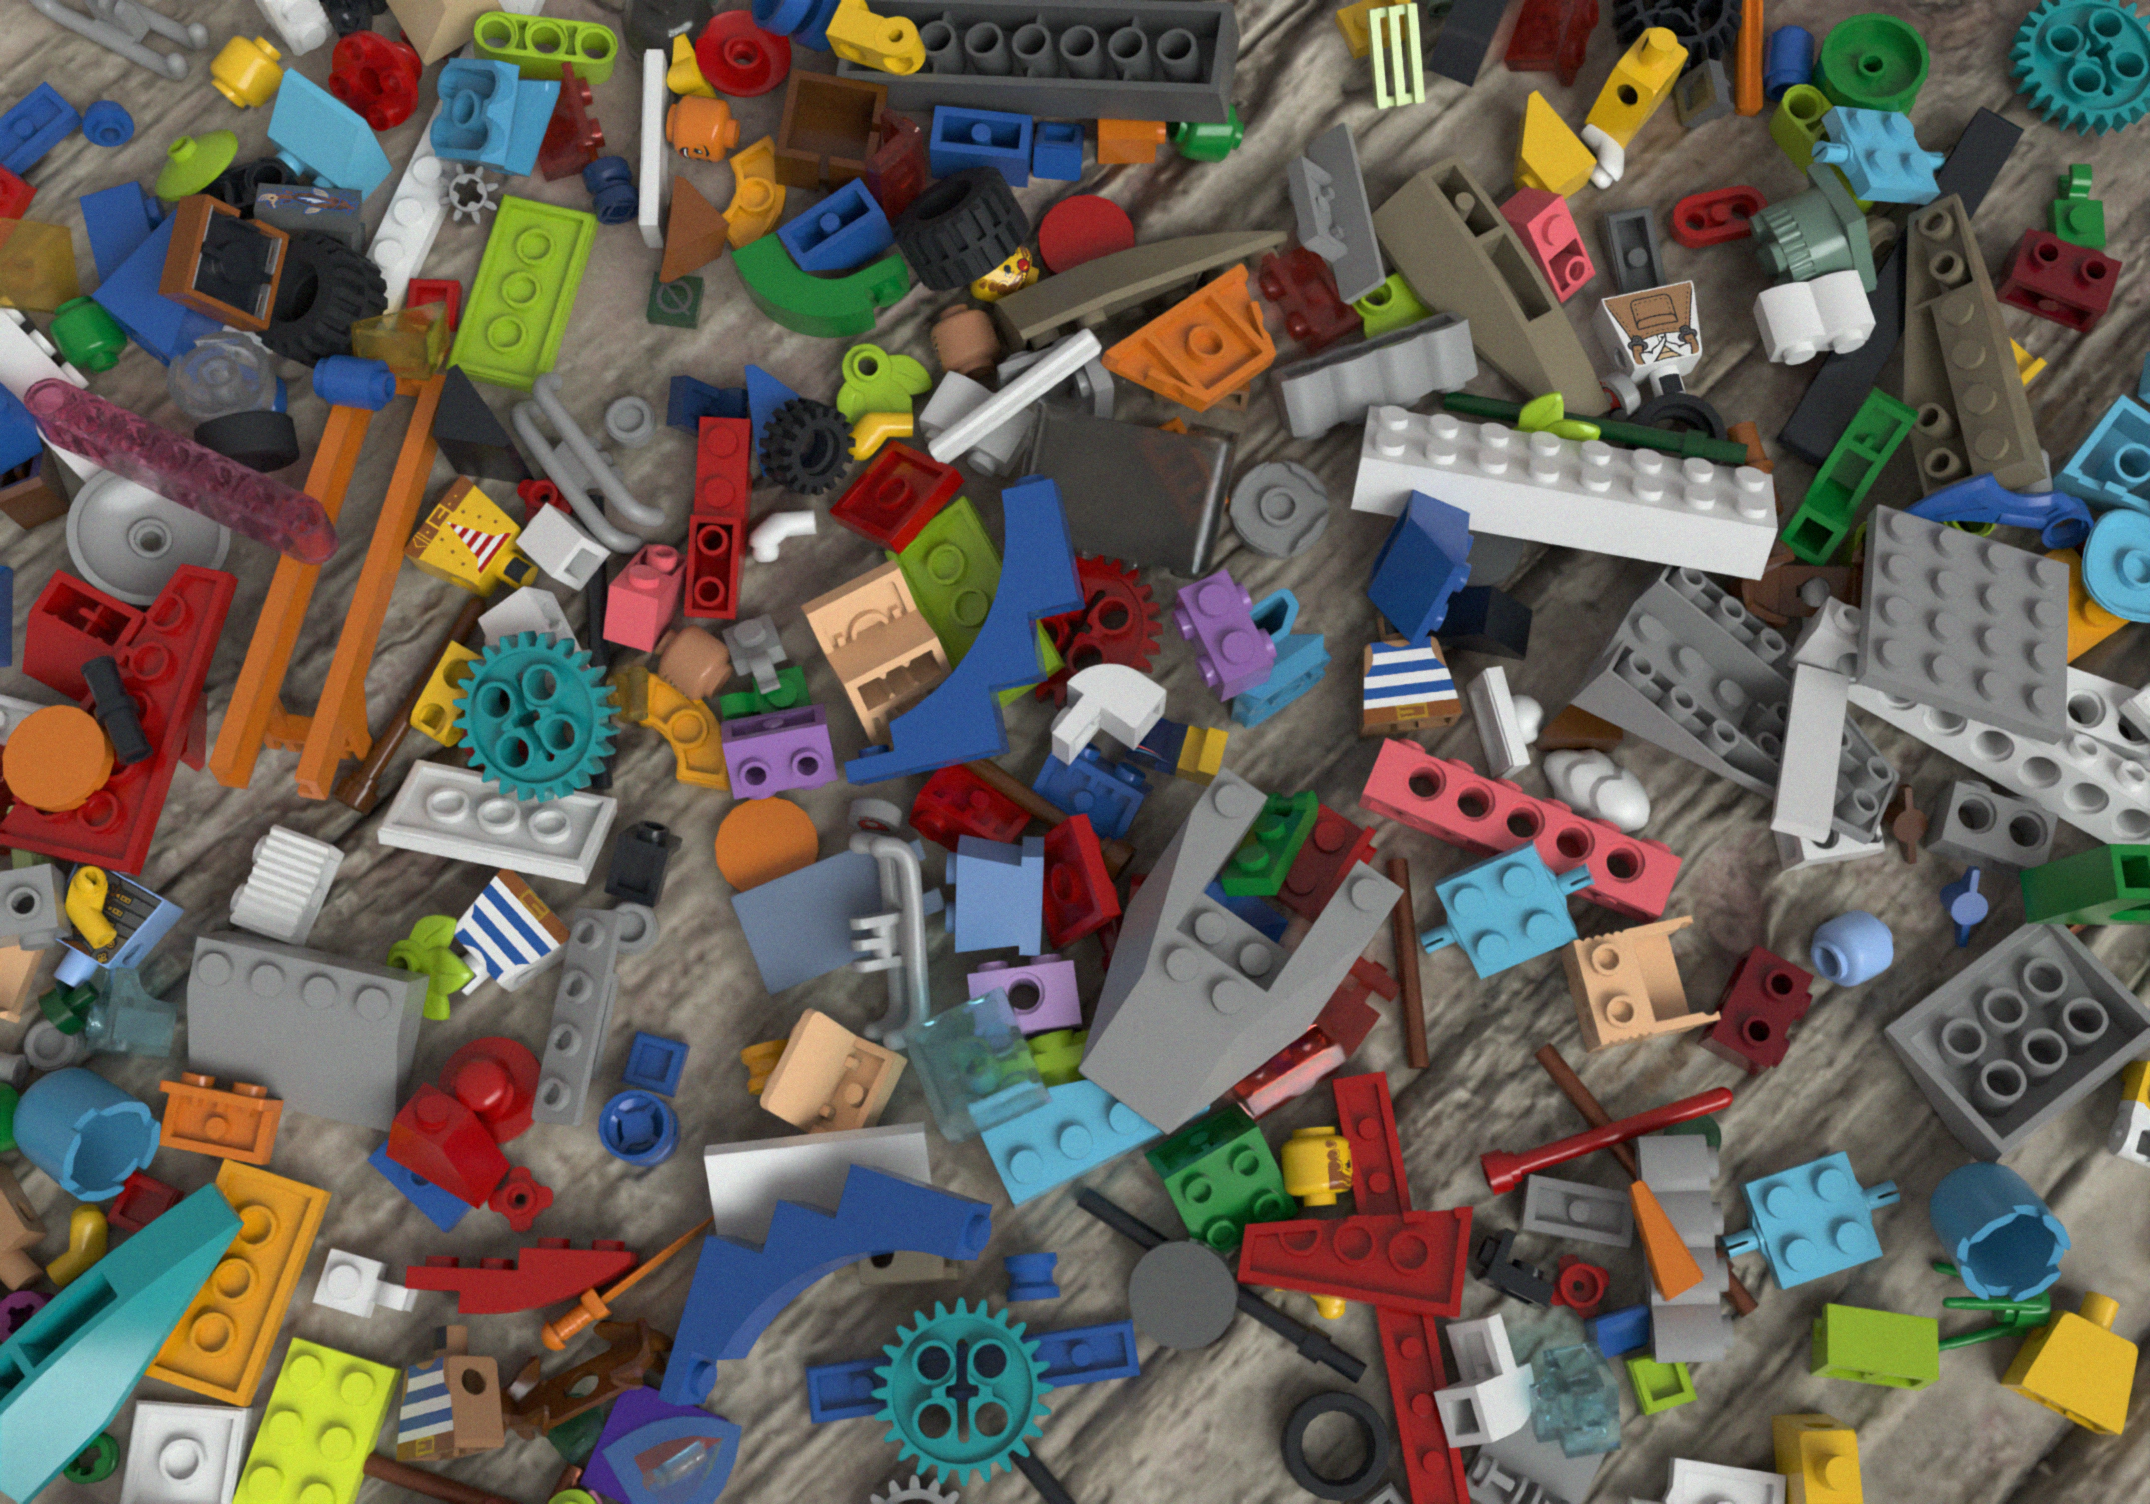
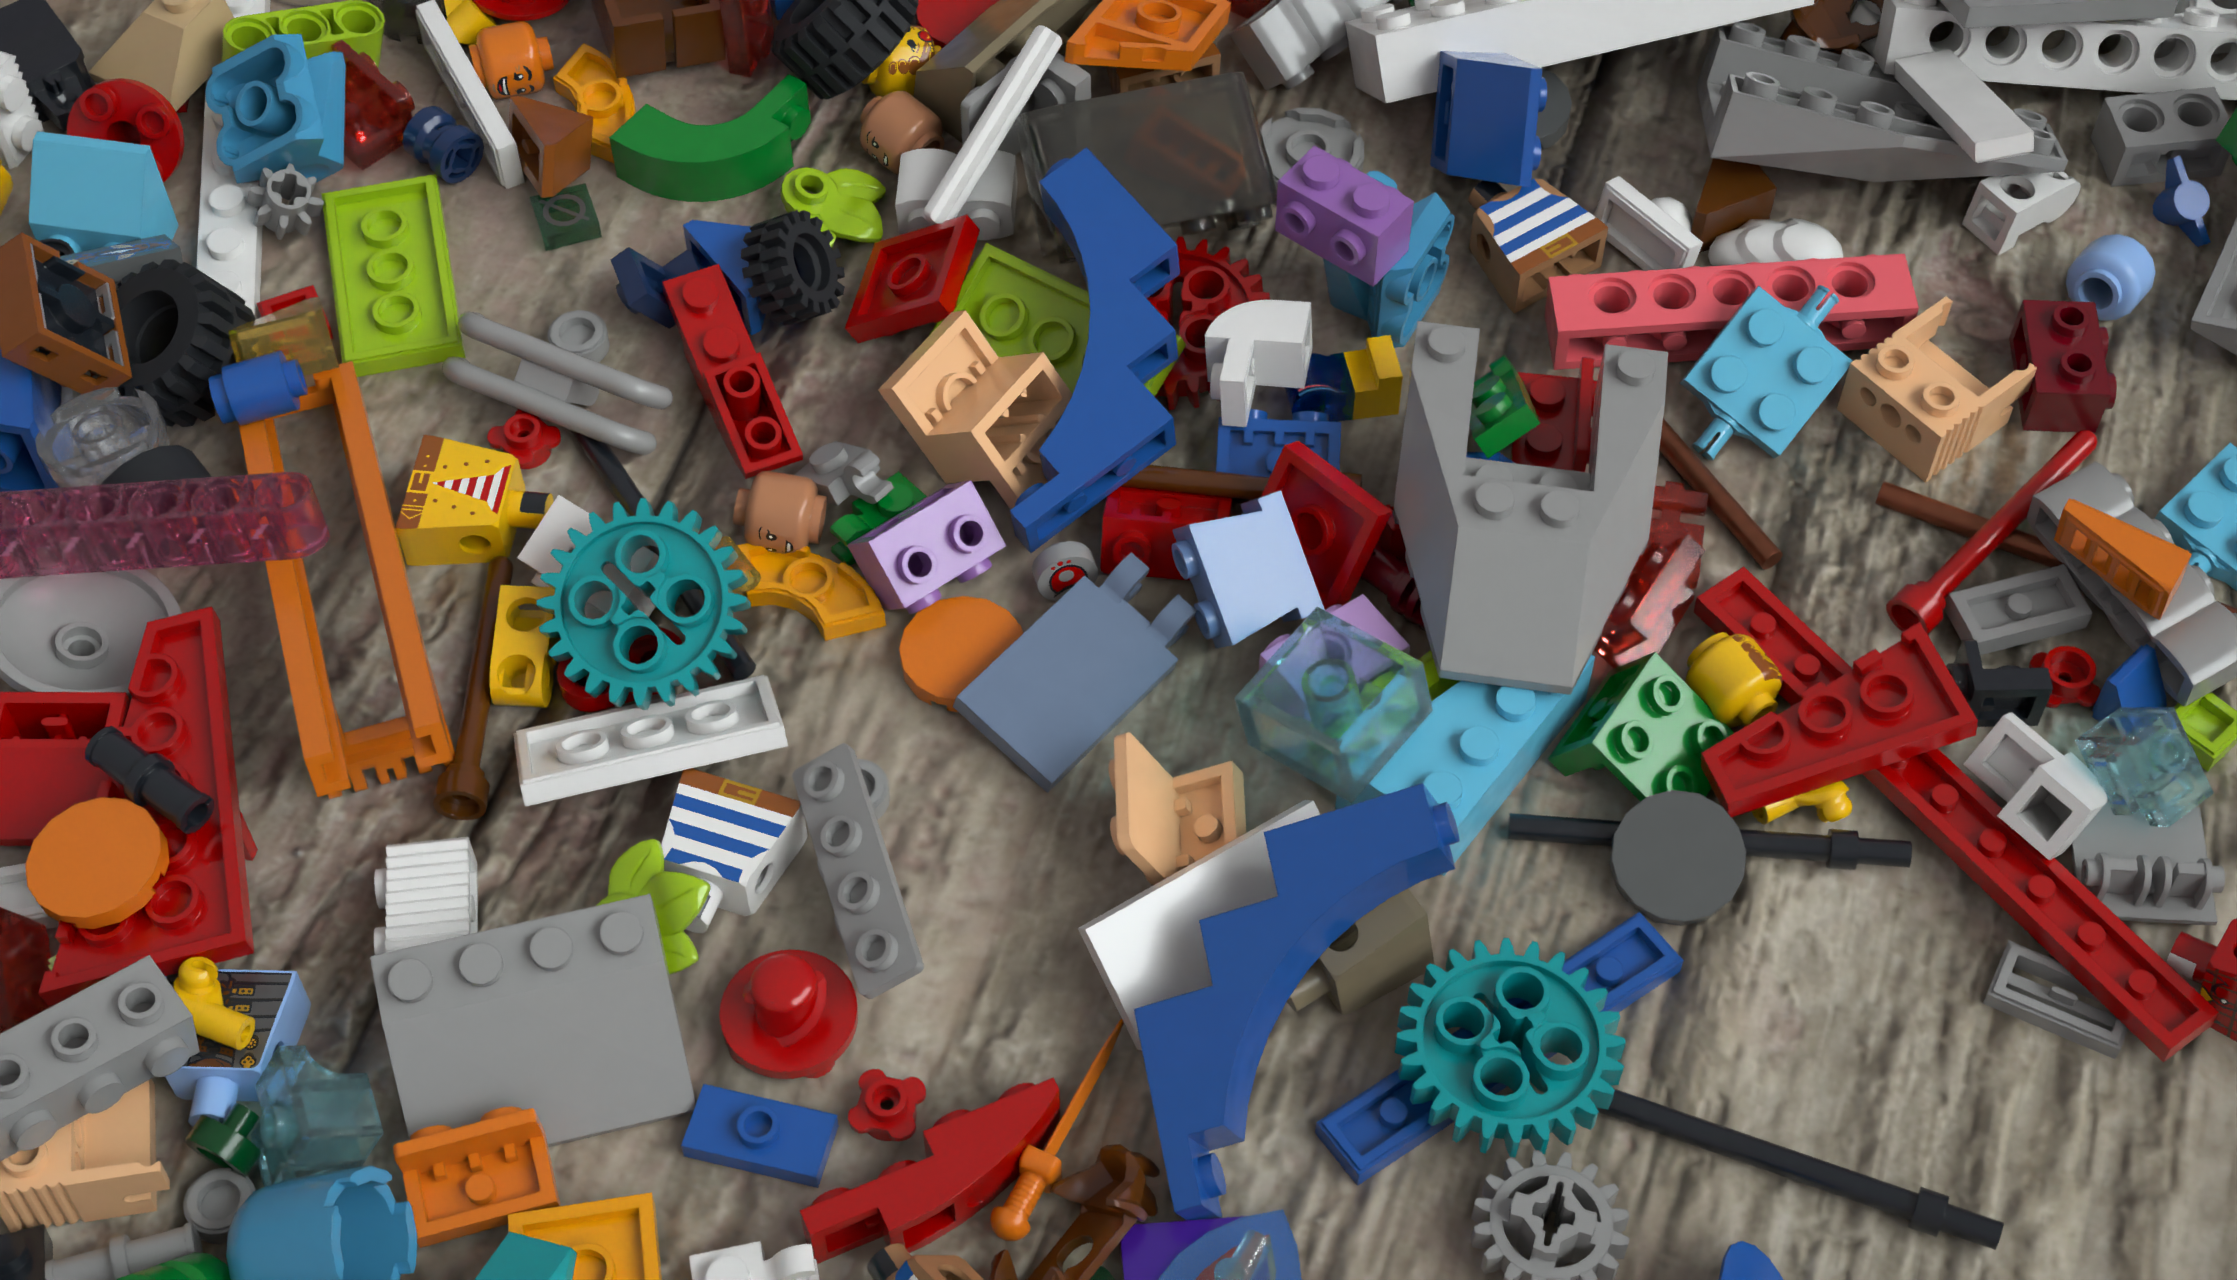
camera: 25 degrees left, 20 degrees down
red slope [386,1082,511,1210] -> none
black slope [432,364,534,484] -> none
white brick [516,502,611,591] -> none
blue wheel [598,1090,681,1167] -> none
coral slope [603,543,688,653] -> none
black bracket [604,821,683,908] -> none
blue tile [621,1031,690,1098] -> none
light orange wheel [740,1039,789,1095] -> none
white arm [749,509,817,562] -> none
blue slope [776,177,896,271] -> none
yellow arm [847,412,913,461] -> none
light grey piece [849,832,930,1050] -> none
blue wheel [1003,1252,1060,1302] -> none
black tyre [1280,1391,1390,1502] -> none
black slope [1426,585,1533,661] -> none
reddish brown piece [1880,783,1928,865] -> none

